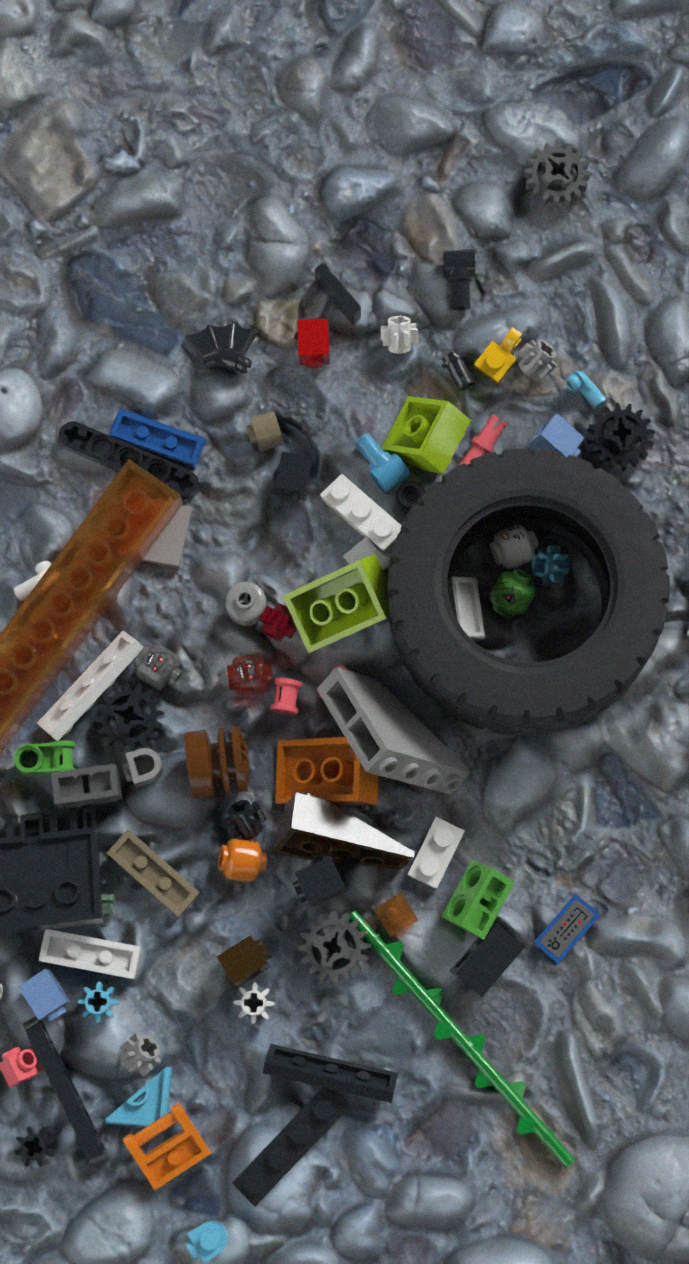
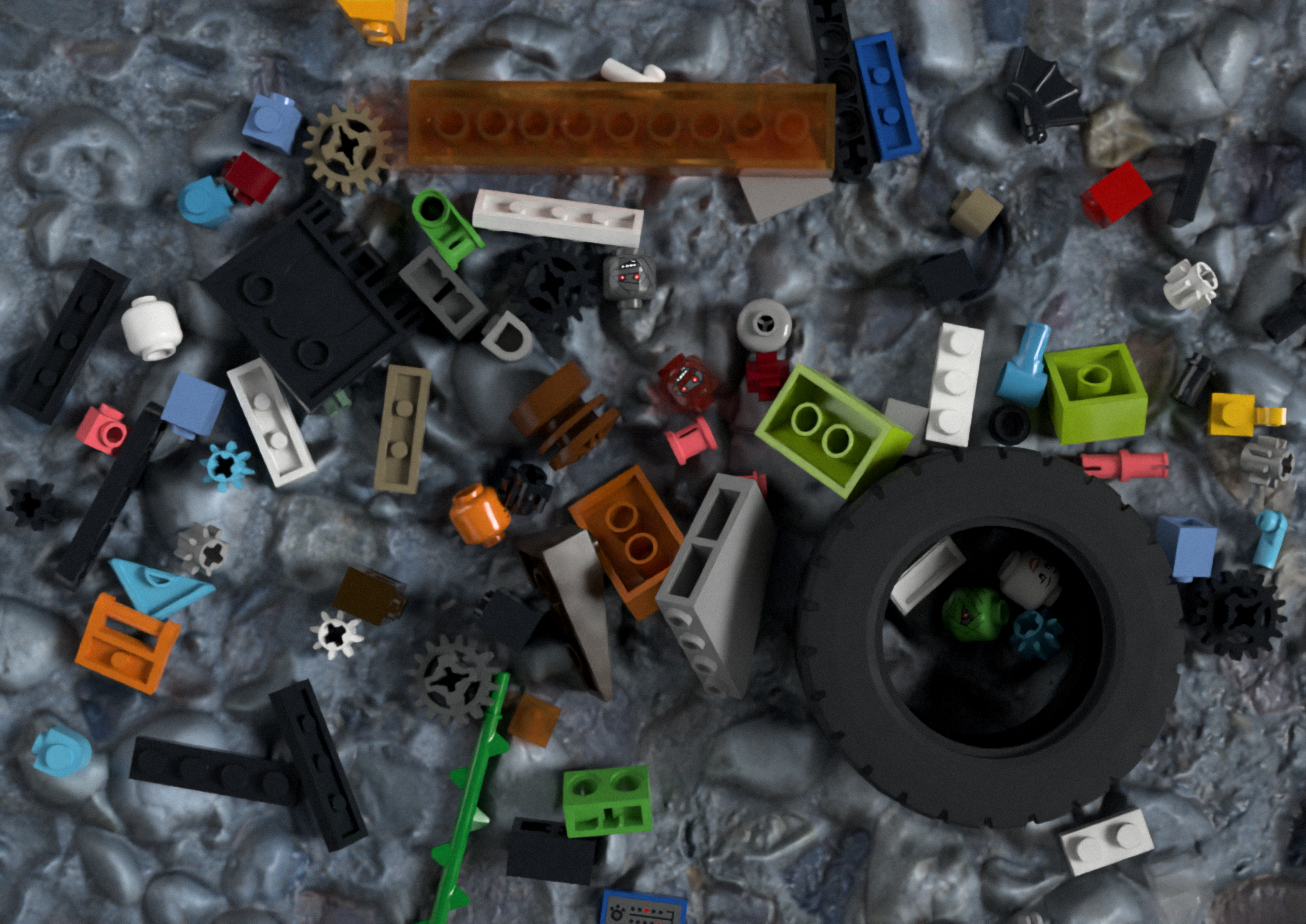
camera: 50 degrees right, 10 degrees up
white plate [408,817,465,890] -> none

